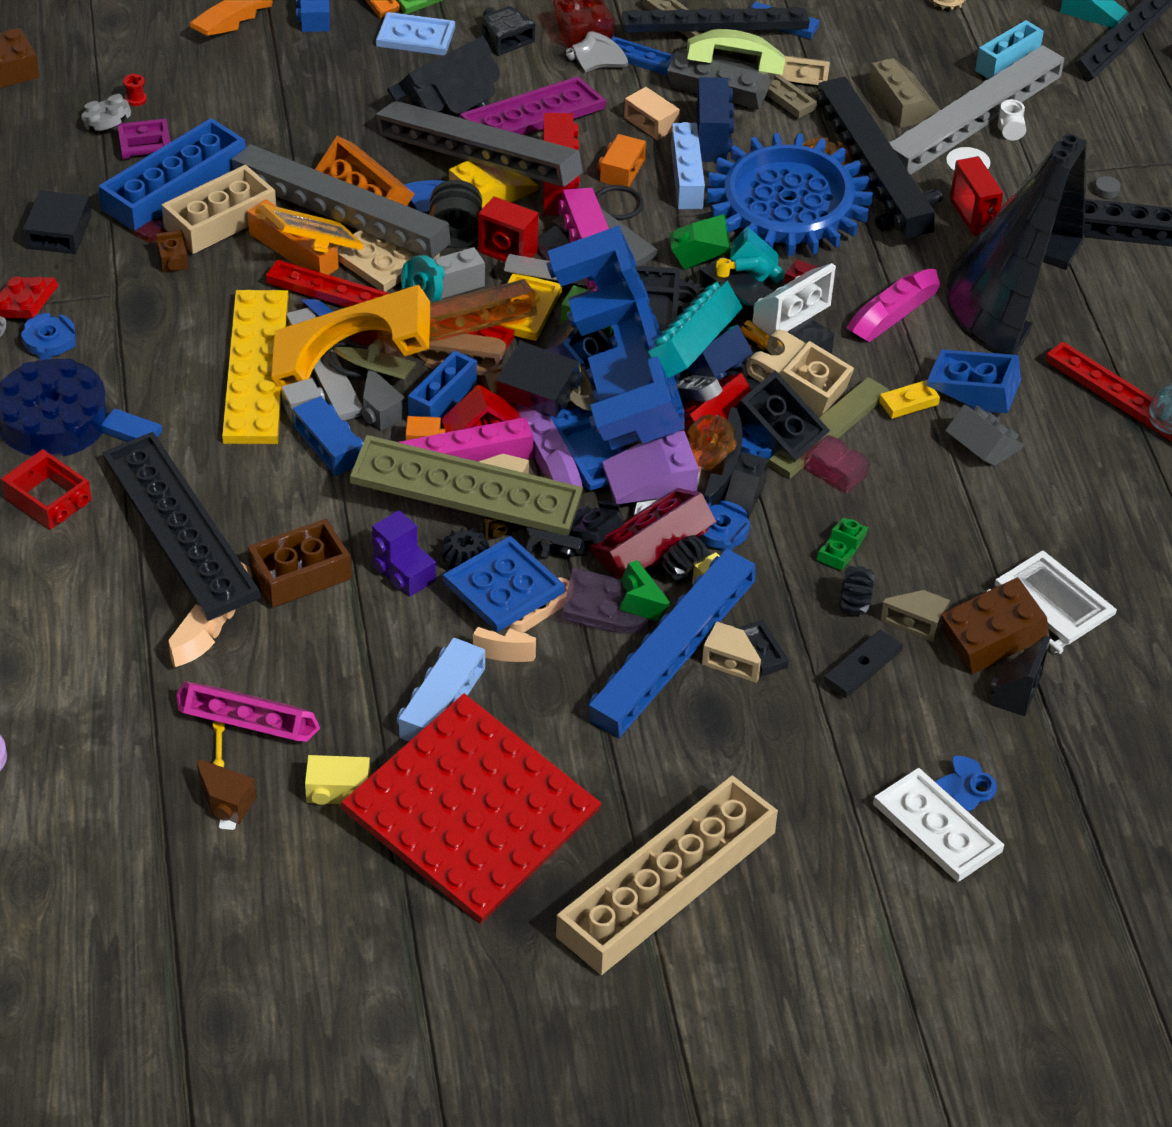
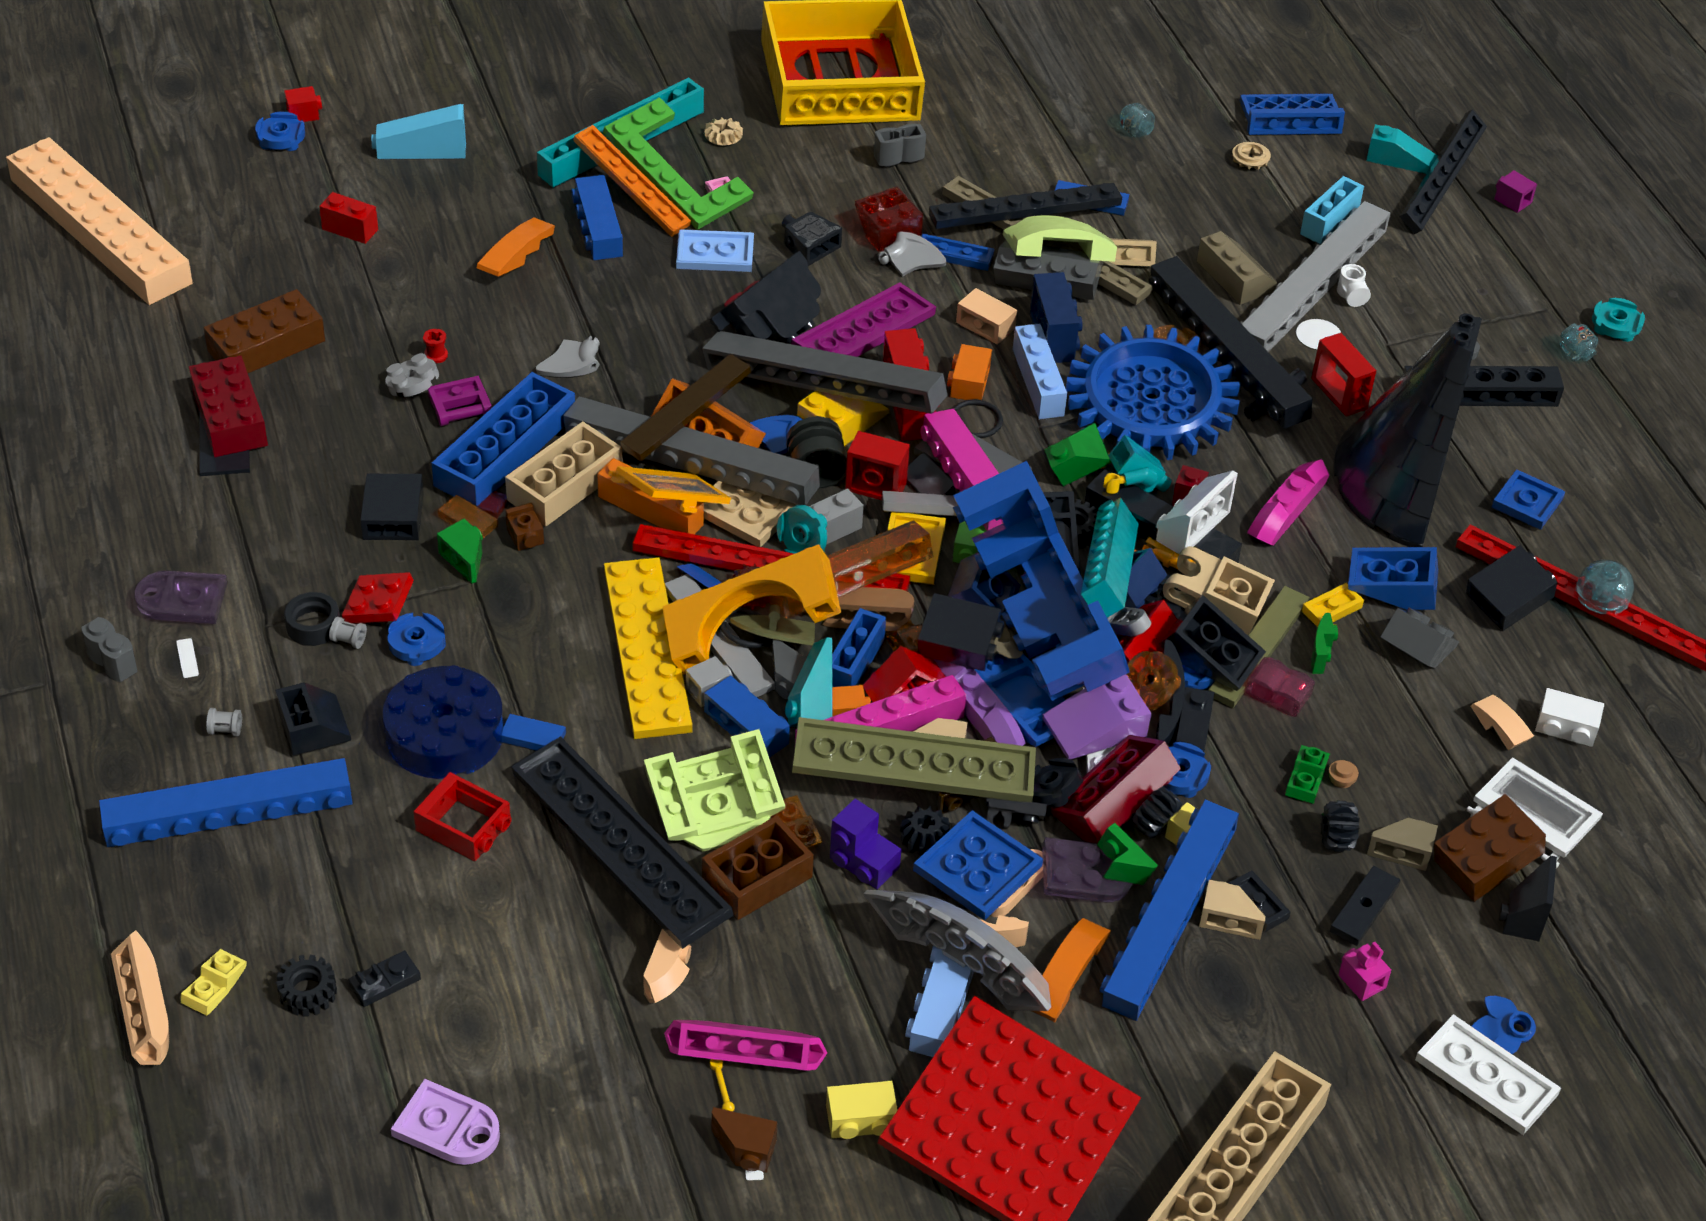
camera: 10 degrees left, 0 degrees up
none -> green slope [437,519,483,584]
none -> clear orange tile [438,495,498,538]
none -> light grey arm [536,336,600,377]
none -> dark brown tile [621,354,751,461]
none -> yellowish green slope [644,729,785,852]
none -> clear orange slope [772,795,822,848]
none -> teal slope [785,637,832,727]
none -> light grey brick [864,890,1051,1011]
none -> orange slope [1032,918,1111,1022]
none -> green slope [1311,613,1338,674]
none -> medium nougat plate [1328,760,1359,788]
none -> dark pink brick [1338,942,1391,1001]
none -> black brick [1466,545,1557,631]
none -> light nougat slope [1471,695,1534,750]
none -> blue plate [1492,469,1565,530]
none -> white brick [1535,688,1604,747]

